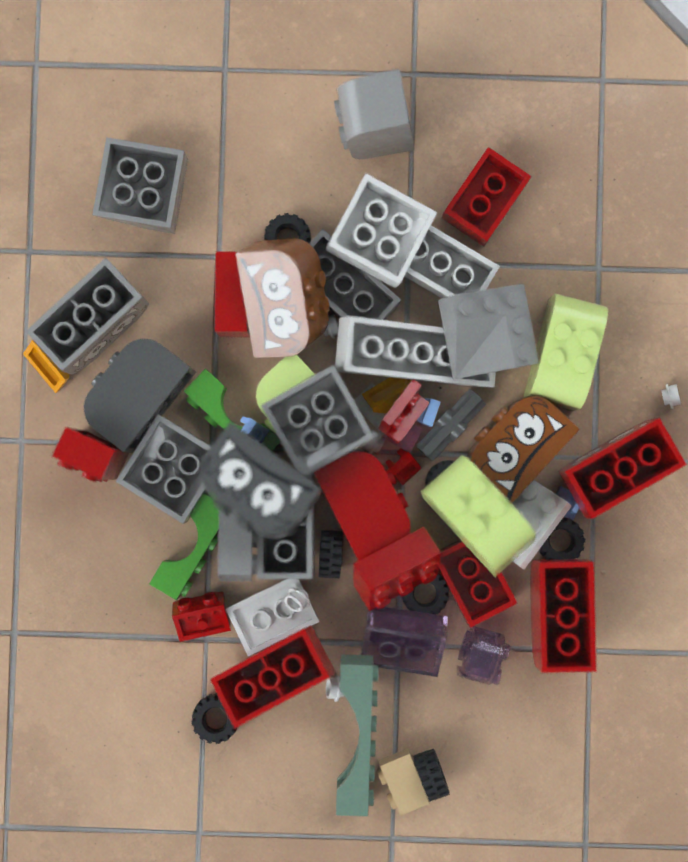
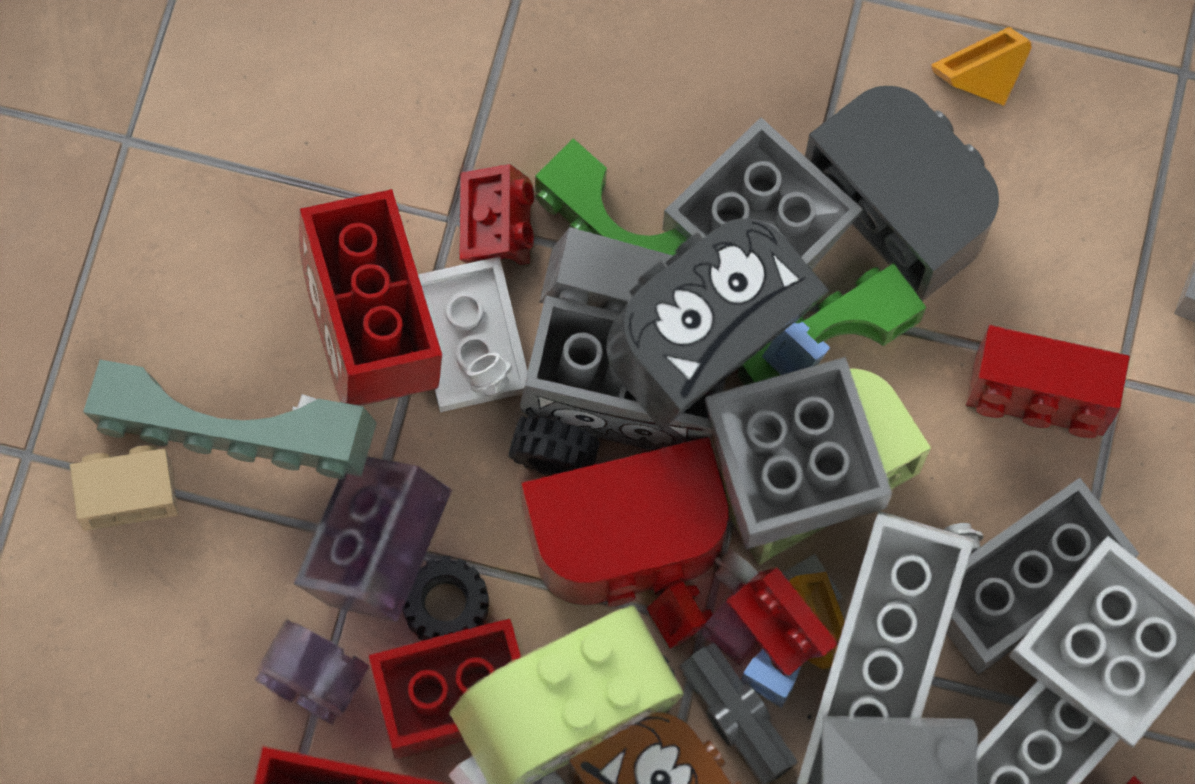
camera: 95 degrees right, 15 degrees down
light grey brick [25,258,149,374] -> none
red brick [52,427,129,482] -> none
black tyre [191,693,238,744] -> none
brick [236,238,330,358] -> none
black tyre [264,213,311,243] -> none
red brick [353,527,441,611] -> none
black tyre [414,748,450,802] -> none

